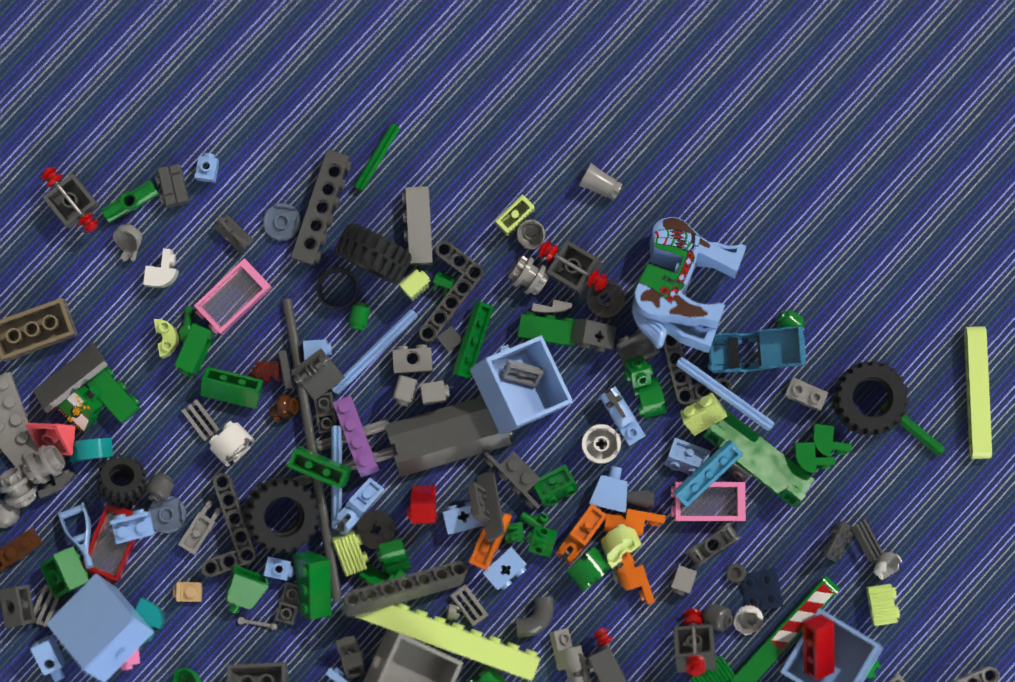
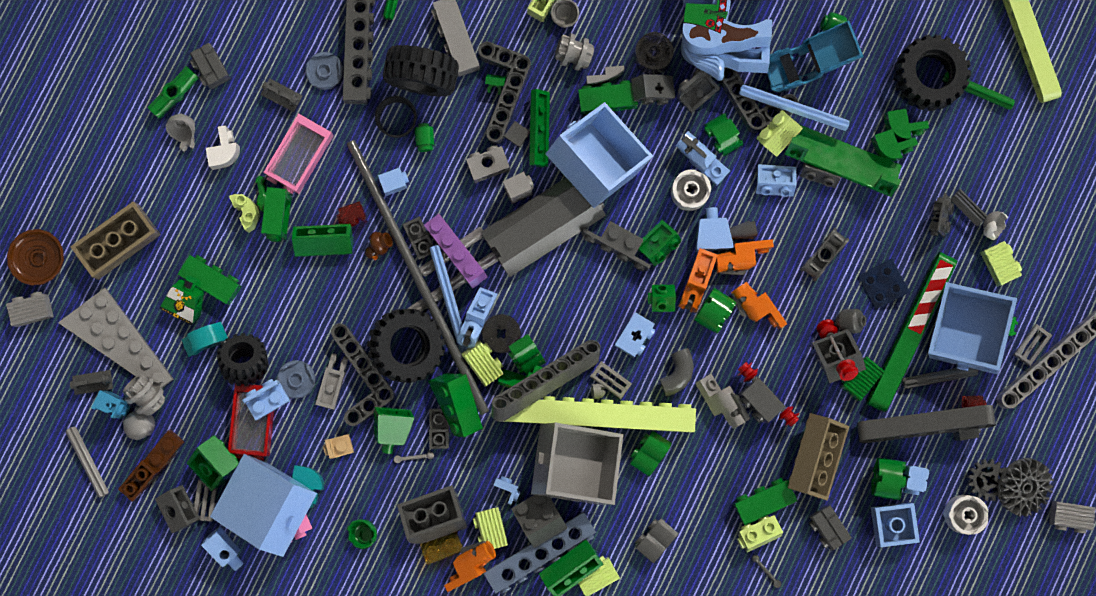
camera: 20 degrees left, 0 degrees up
light grey piece [23,445,65,484] -> none
coral slope [25,423,75,456] -> none
dark grey tile [33,343,108,413] -> none
dark grey slope [38,470,77,499] -> none
dark grey brick [41,167,100,233] -> none
light blue piece [58,502,93,569] -> none
dark grey head [145,472,174,502] -> none
light grey tile [181,399,220,441] -> none
light blue brick [194,153,219,183] -> none
white brick [209,421,254,466] -> none
light blue brick [264,557,294,581] -> none
dark grey tile [278,350,294,390] -> none
green brick [287,446,352,489] -> none
dark grey hinge [291,348,345,400] -> none
light blue axle [331,309,418,395] -> none
dark grey brick [335,636,366,680] -> none
light grey brick [393,375,419,407] -> none
yellowish green brick [399,269,430,301] -> none
red wedge [407,485,437,524] -> none
light blue brick [443,501,485,535] -> none
dark grey bracket [468,469,505,541] -> none
orange plate [469,510,512,570] -> none
light grey tile [500,359,544,387] -> none
green tile [505,522,525,544] -> none
green arm [519,511,549,528] -> none
dark grey brick [538,240,608,297] -> none
yellowish green cylinder [601,524,642,568] -> none
green brick [624,356,653,389] -> none
light grey brick [670,565,697,596] -> none
window [671,482,746,521] -> none
dark azure plate [673,439,743,507] -> none
dark grey tile [726,563,747,583] -> none
light grey hair [733,605,763,635] -> none
light grey brick [783,377,828,412] -> none
red brick [803,614,835,681] -> none

